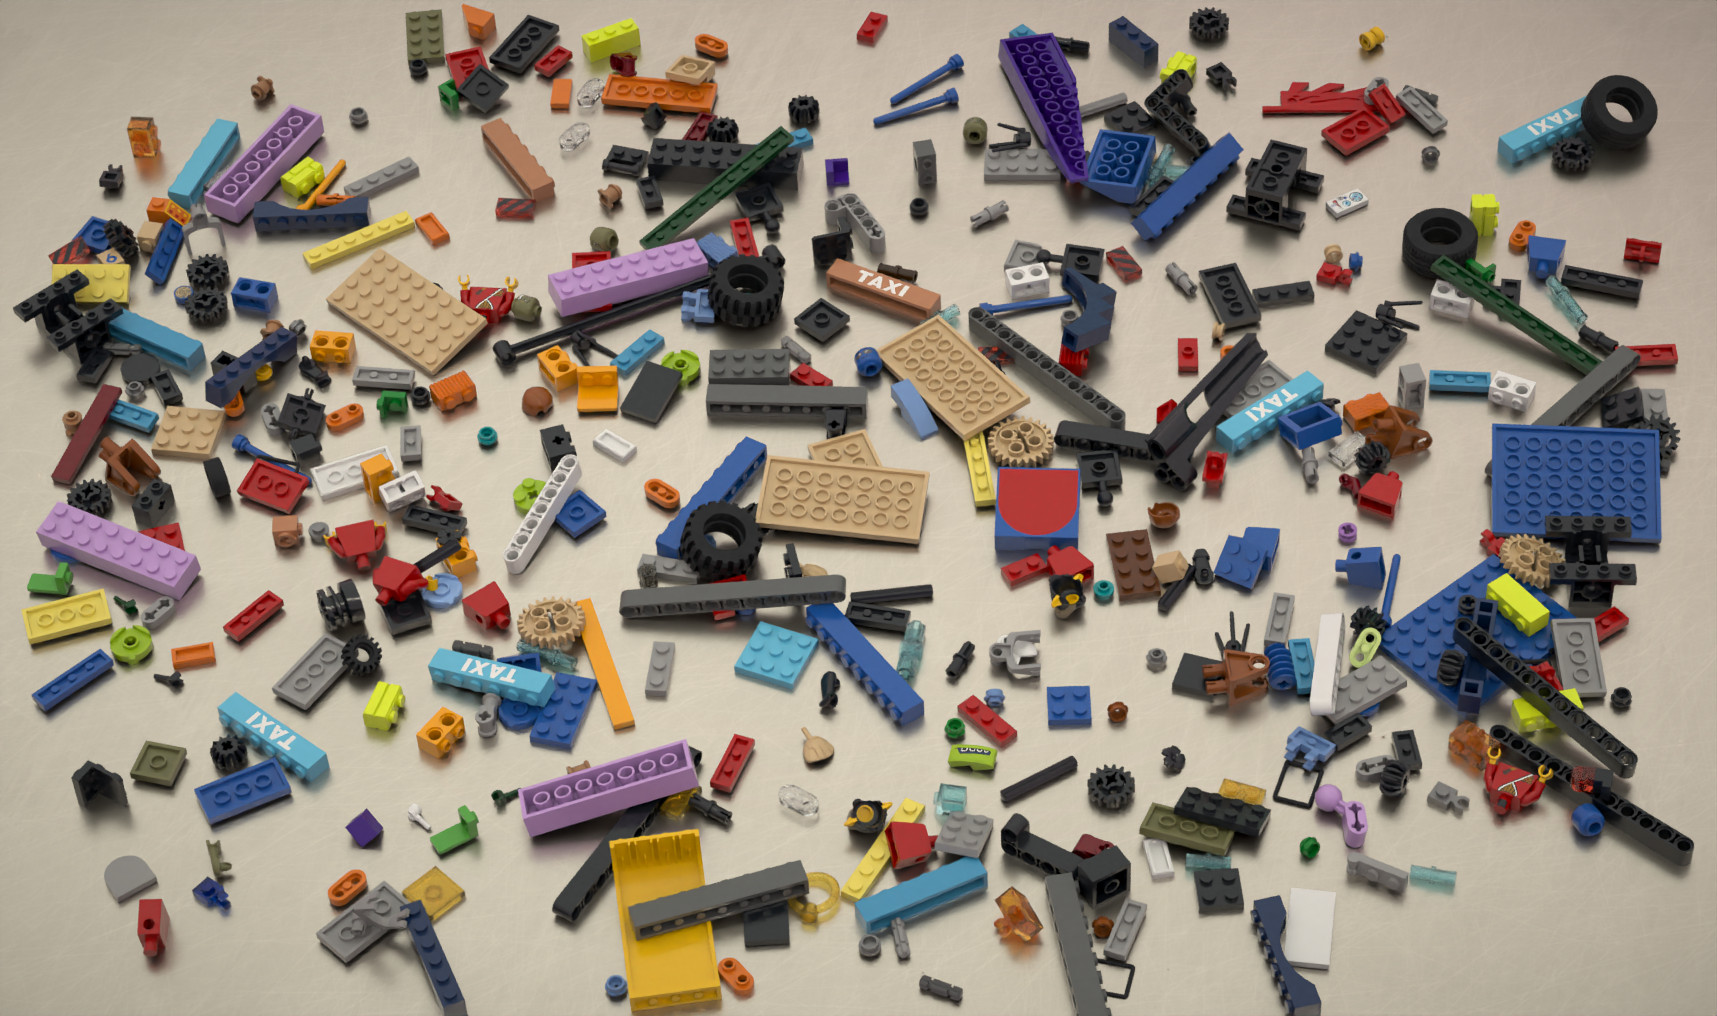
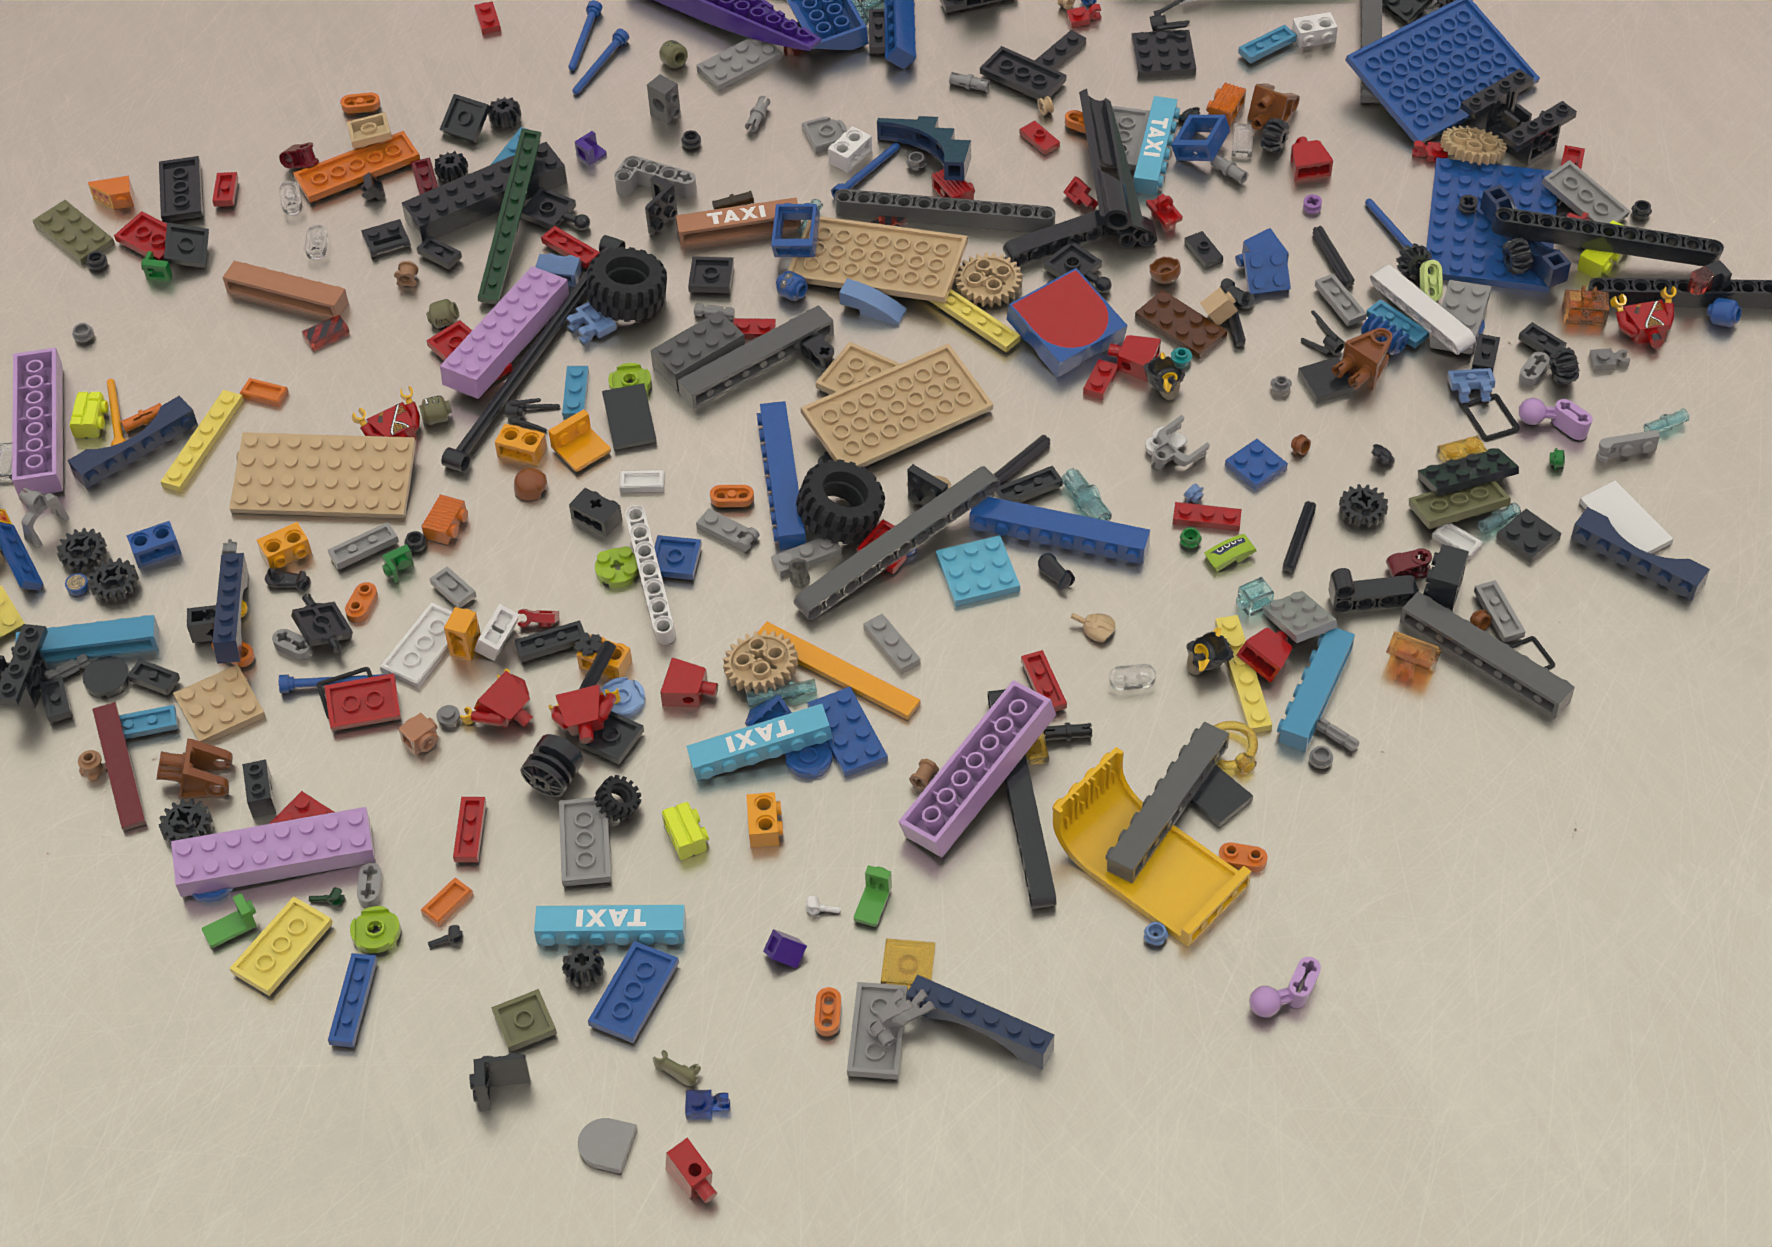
camera: 40 degrees left, 5 degrees up
flat silver plate [125,381,145,399] -> none
black tyre [203,457,231,498] -> none
medium nougat brick [260,320,284,340] -> none
black brick [289,434,323,468] -> none
light grey plate [344,157,419,197] -> none
dark grey axle [452,640,493,659] -> none
light grey connector [475,693,501,737] -> none
teal plate [477,427,498,445] -> none
dark green hand [491,788,521,807] -> none
orange tile [550,79,573,109] -> none
neon yellow brick [581,18,641,63] -> none
dark grey axle [919,975,963,1001] -> none
black axle [945,641,975,679] -> none
black plant [989,123,1031,153] -> none
black plate [1036,244,1105,281] -> none
clear red tile [1106,246,1142,281] -> none
blue torso [1335,547,1386,589] -> none
dark red arm [1339,473,1361,499] -> none
light grey brick [1397,363,1426,410] -> none
neon yellow brick [1486,573,1550,637] -> none
none -> black plate [439,94,491,143]
none -> light grey plate [696,508,760,552]
none -> blue window [771,203,820,257]
none -> black plate [1184,231,1223,269]
none -> black axle [1312,226,1355,288]

